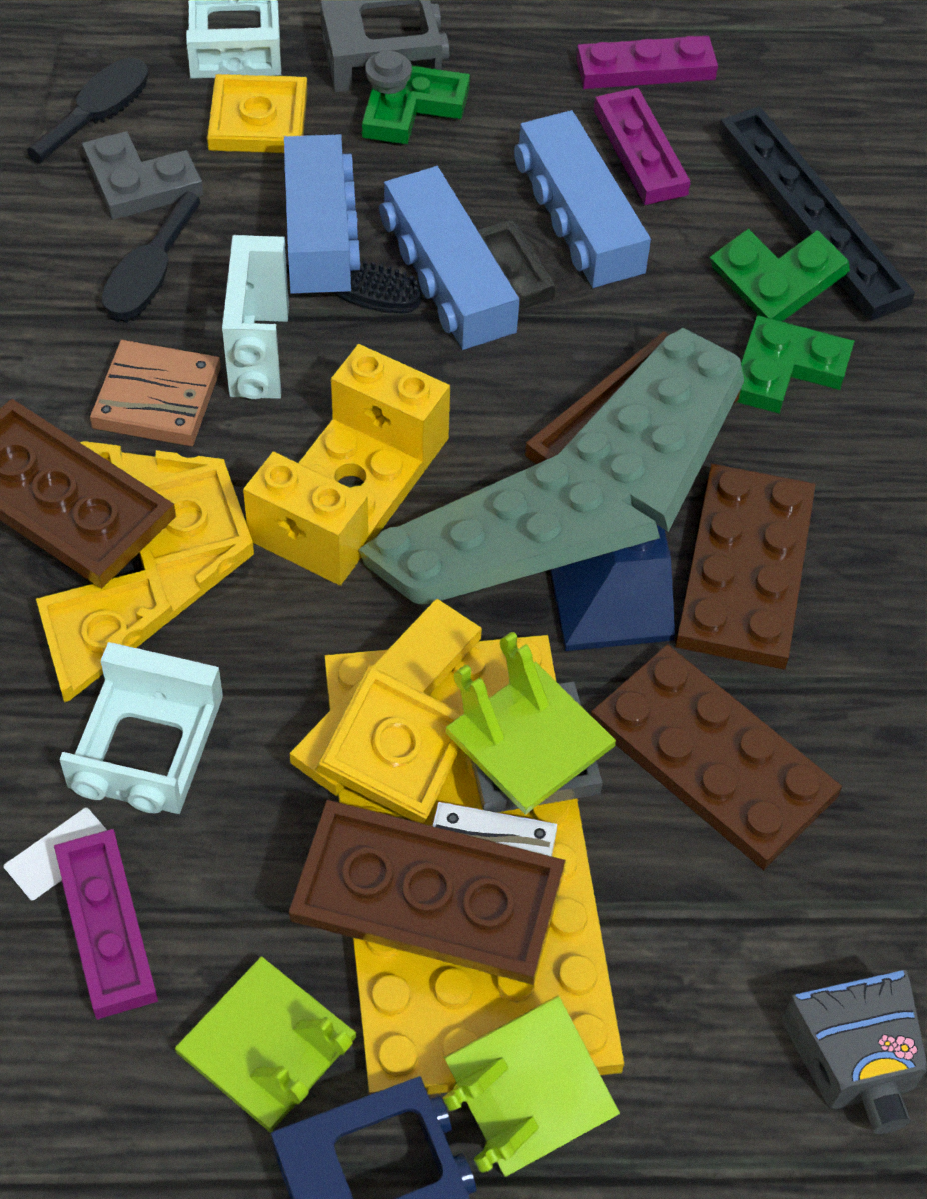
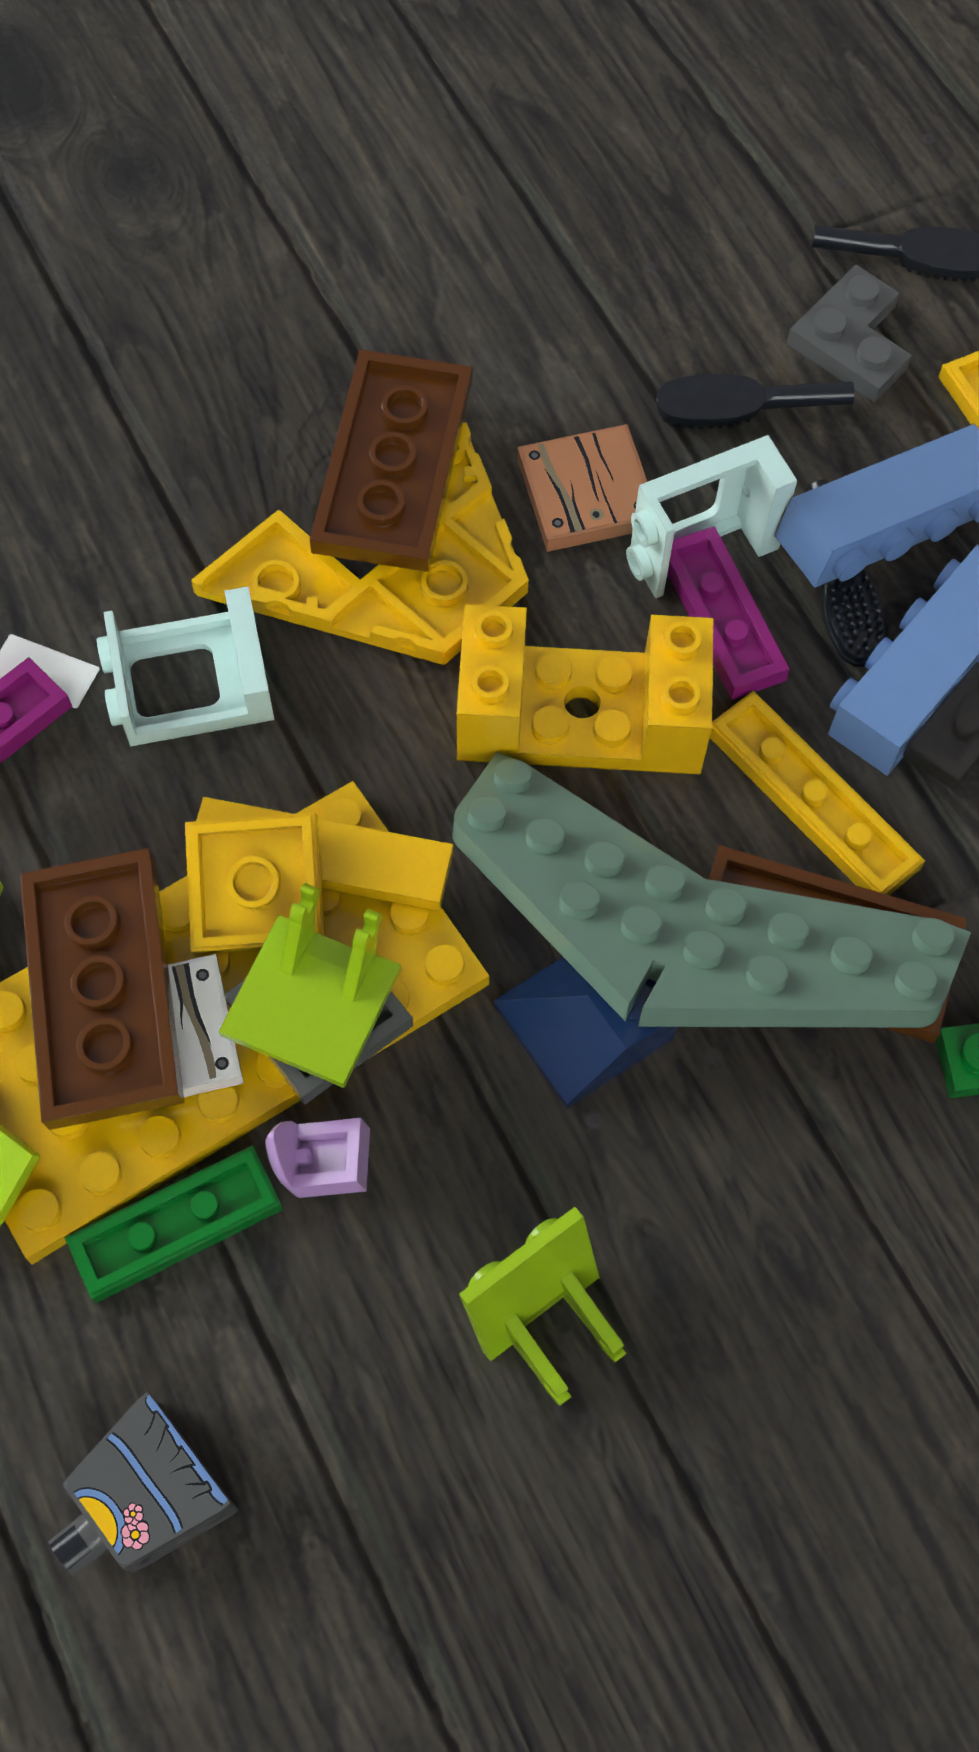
camera: 65 degrees right, 10 degrees up
reddish brown plate [591,644,842,871] -> none
reddish brown plate [675,463,816,670] -> none
none -> green tile [64,1145,283,1304]
none -> lavender plate [265,1118,370,1198]
none -> lime plate [459,1207,626,1406]
none -> magenta plate [667,526,790,700]
none -> yellow tile [710,691,925,895]

